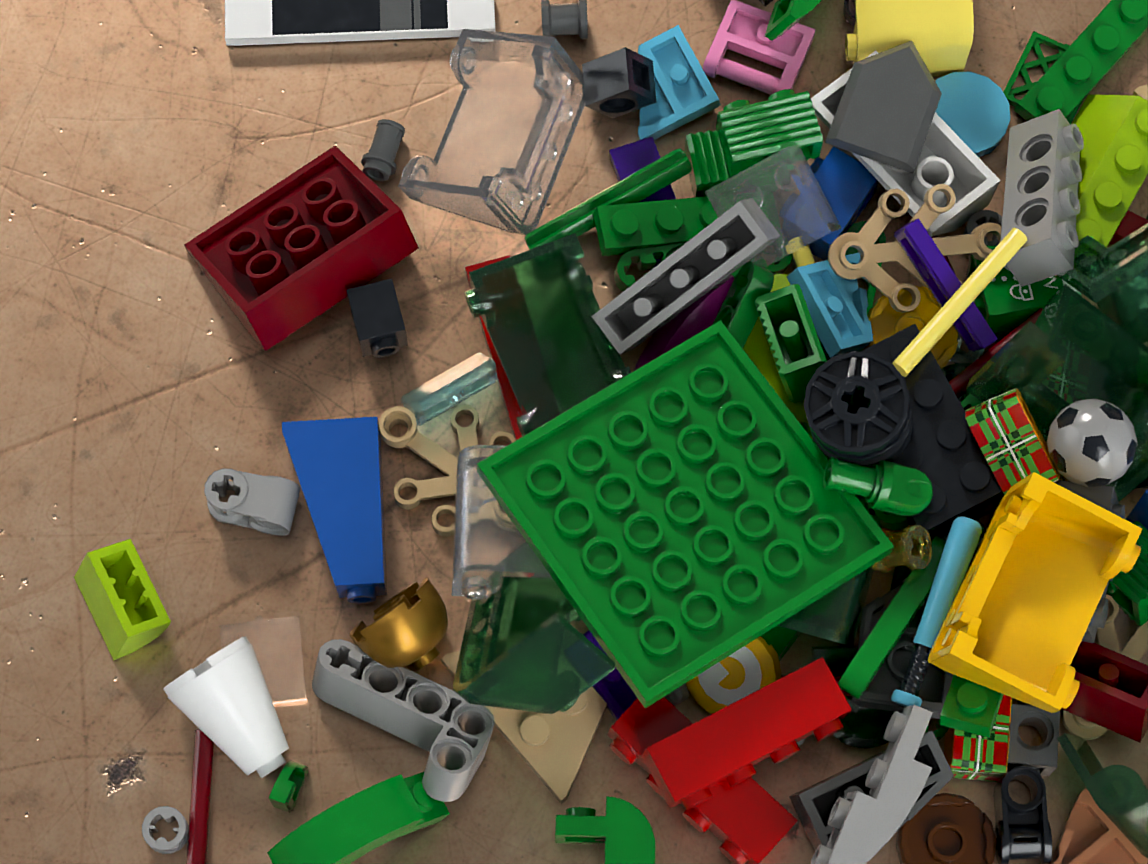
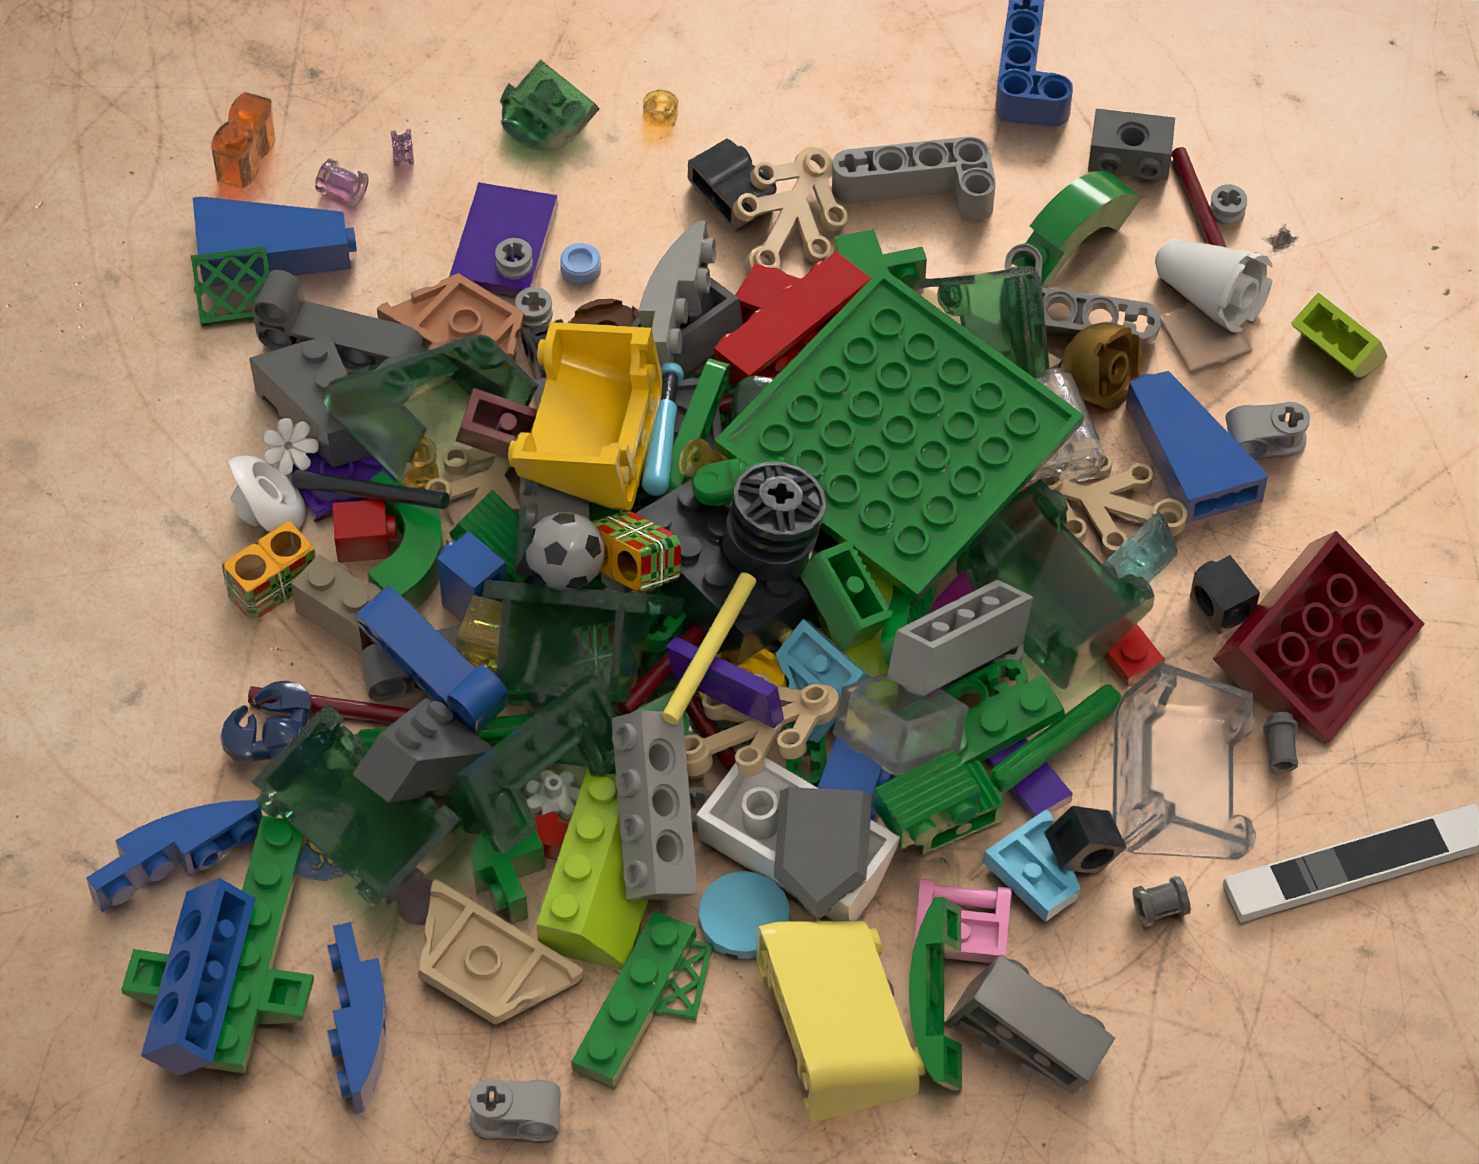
camera: 165 degrees right, 15 degrees down
green tile [269,760,309,813] -> none

